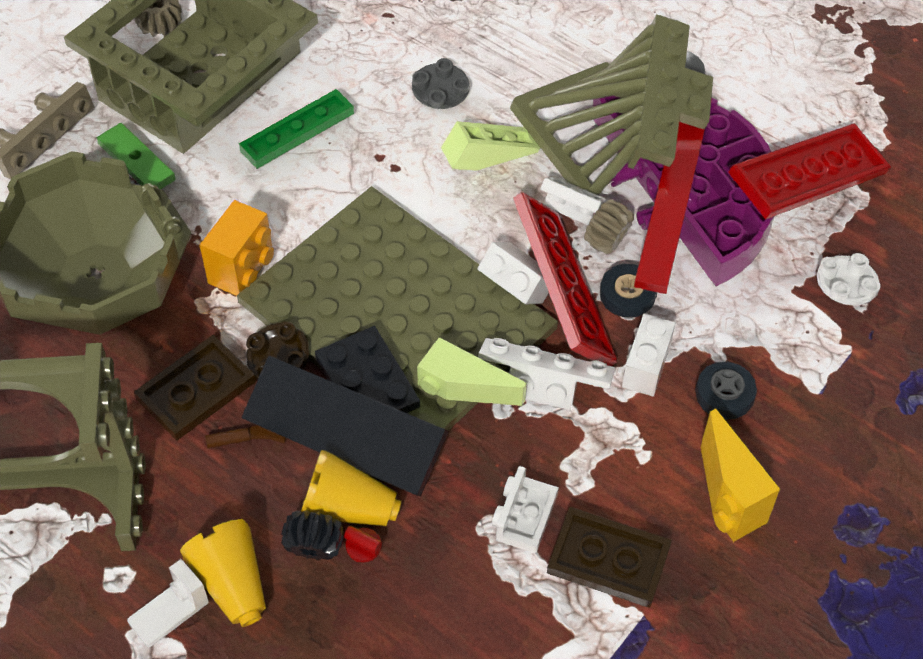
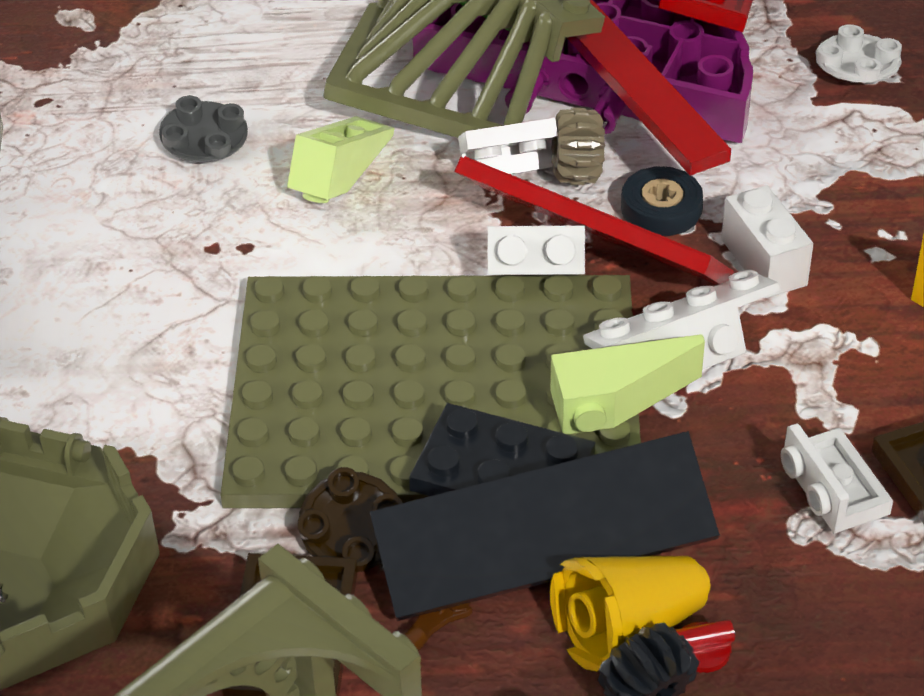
camera: 40 degrees left, 10 degrees down
light orange brick [200,200,274,296] -> none
green plate [239,89,354,169] -> none
black wheel [695,362,757,420] -> none

